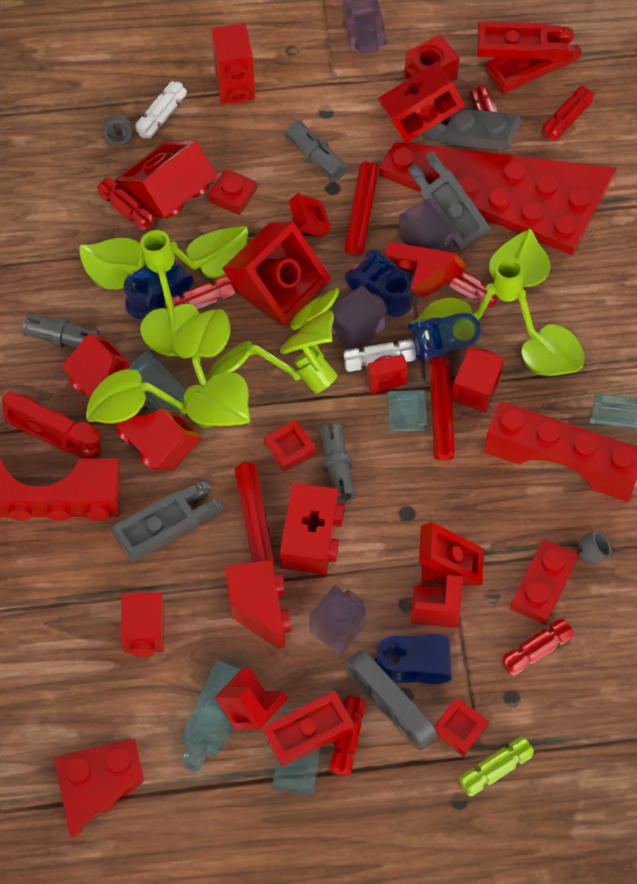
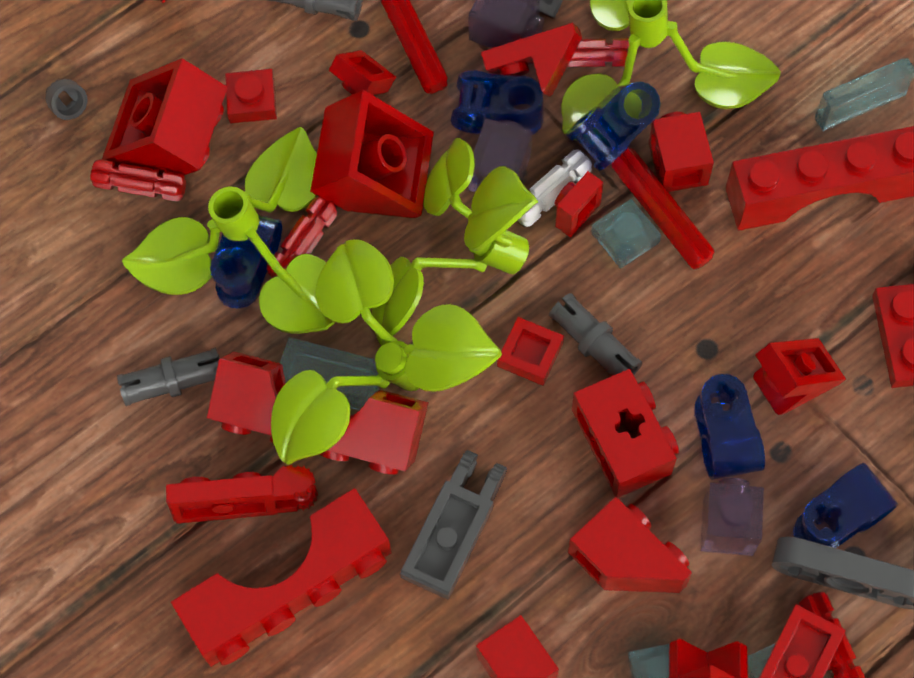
camera: 30 degrees left, 5 degrees up
white axle [135,81,187,139] -> none
red axle [234,461,276,565] -> none
red panel [410,575,463,628] -> none
none -> clear blue piece [694,374,765,480]

